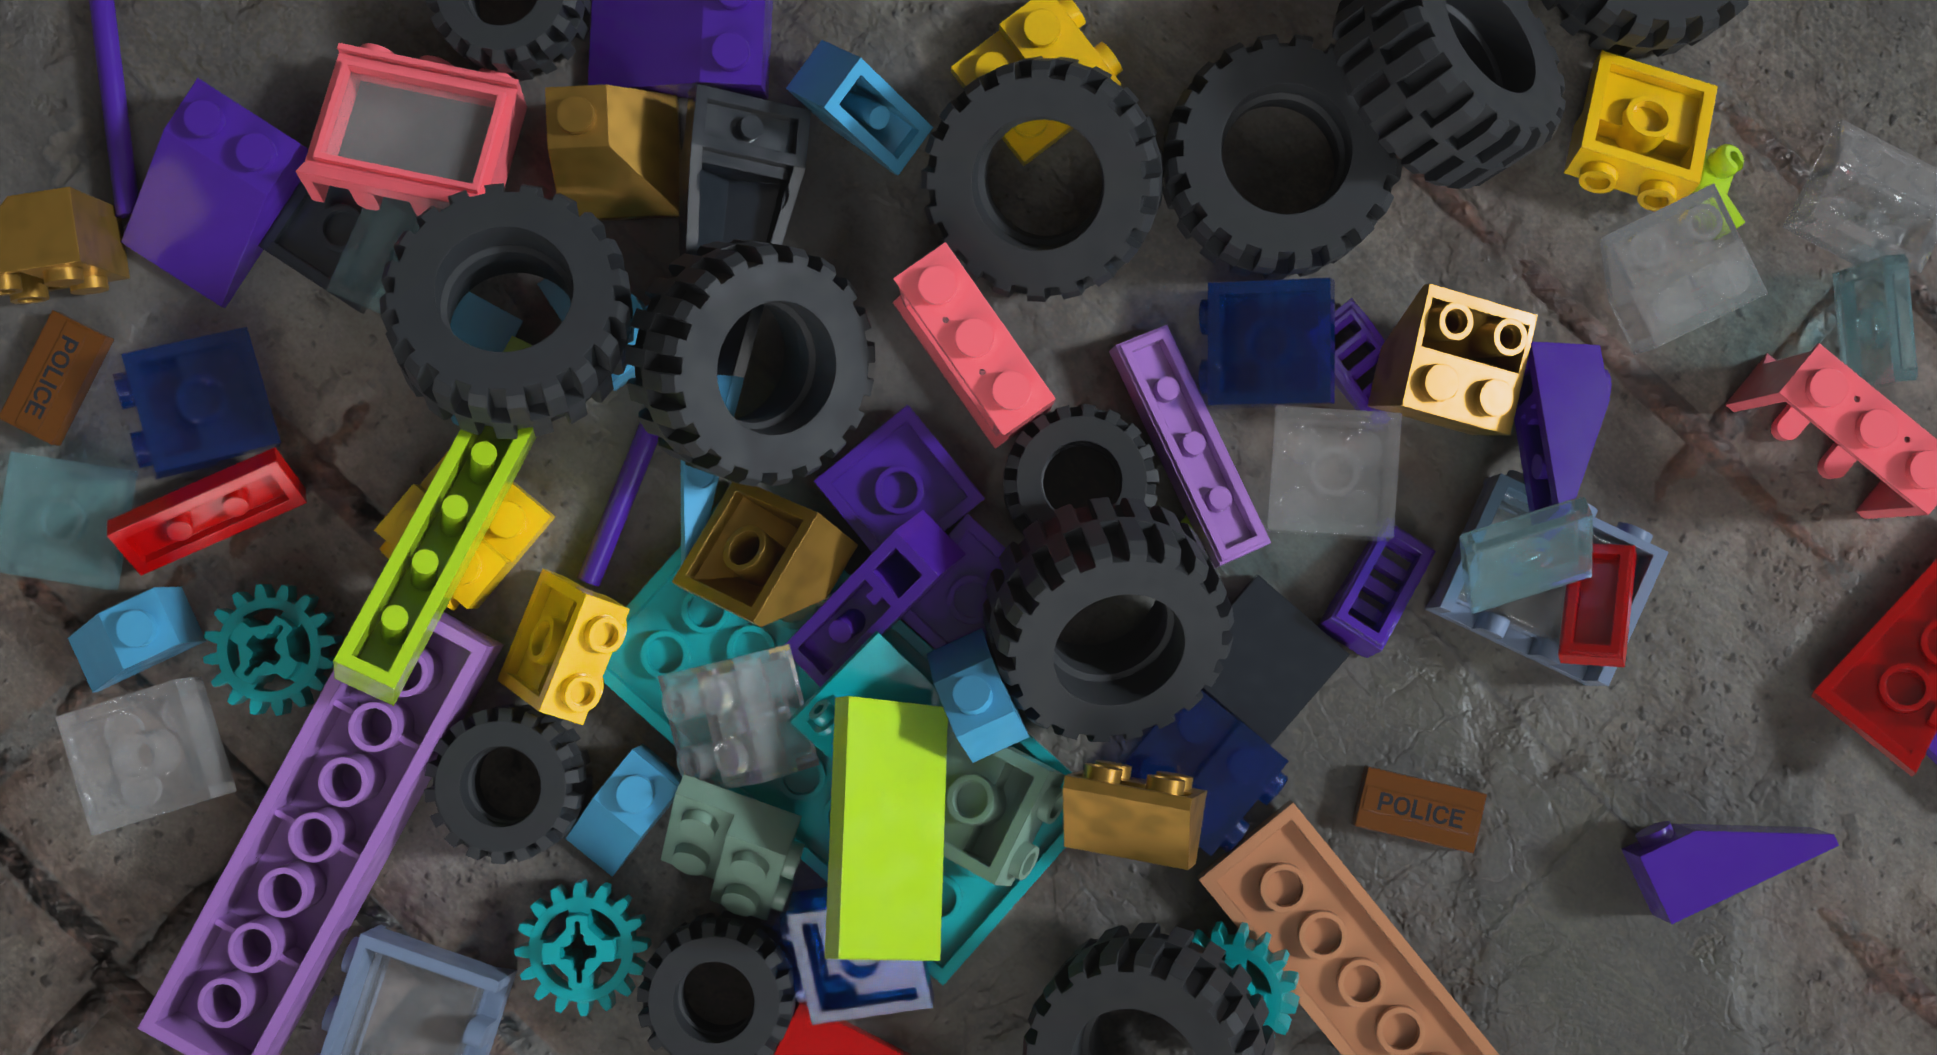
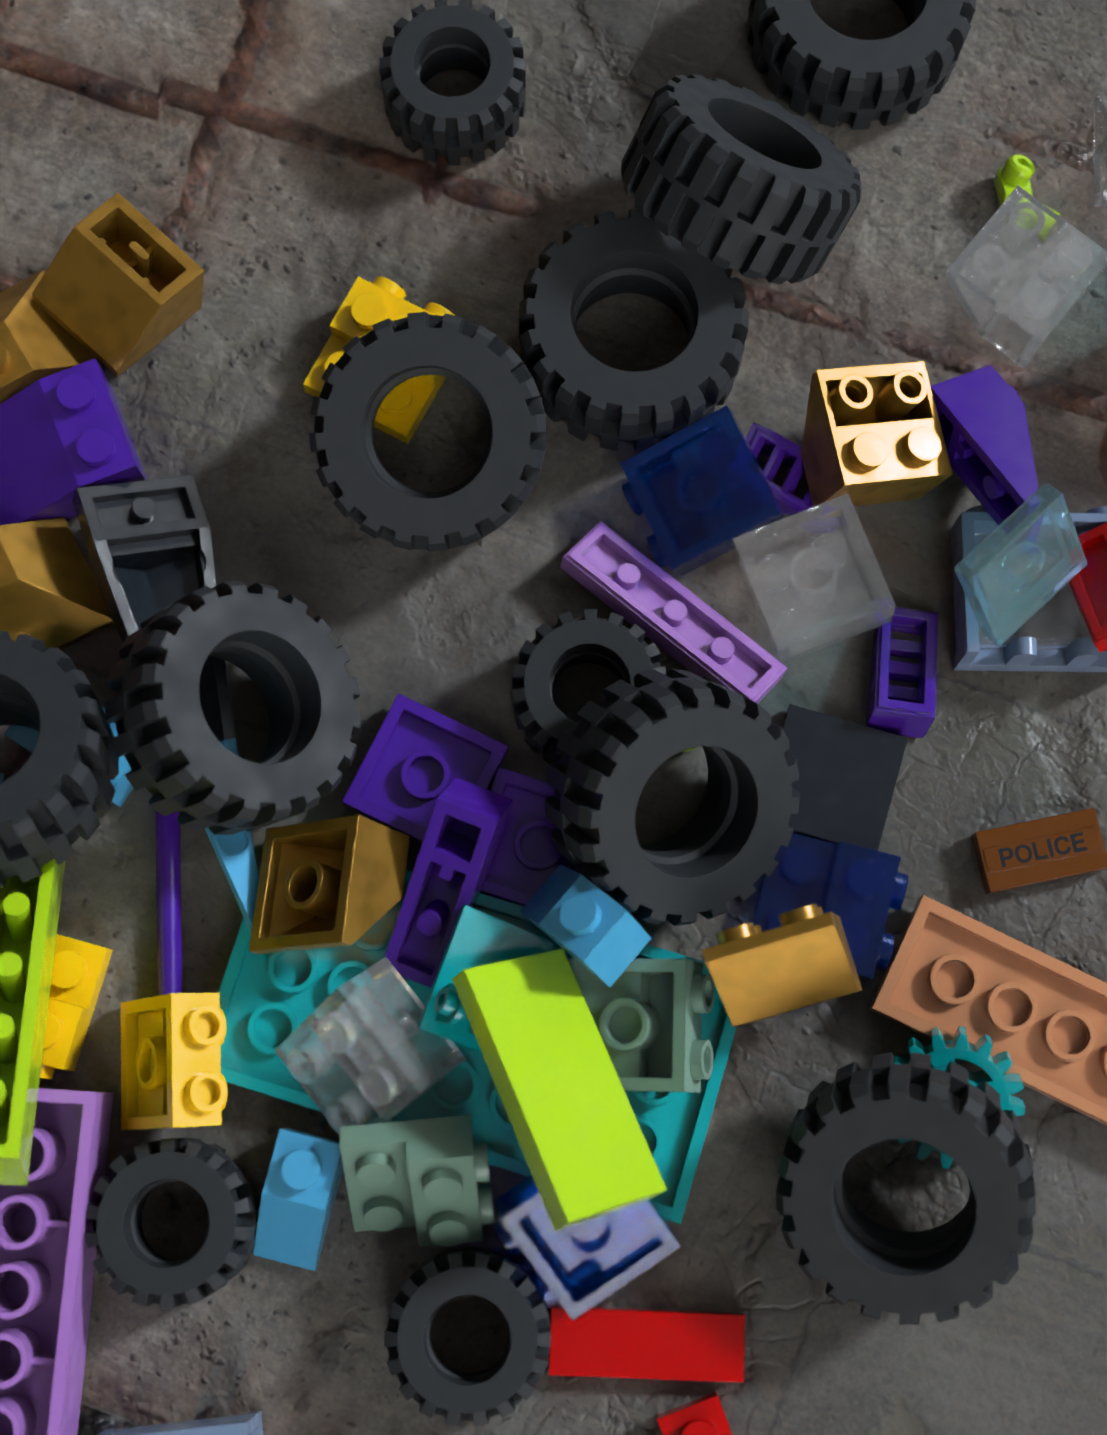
camera: 30 degrees left, 10 degrees down
teal gear [514,879,652,1016] -> none
dark azure slope [786,40,933,175] -> none
coral window [892,242,1056,449] -> none
yellow plate [1564,50,1718,212] -> none

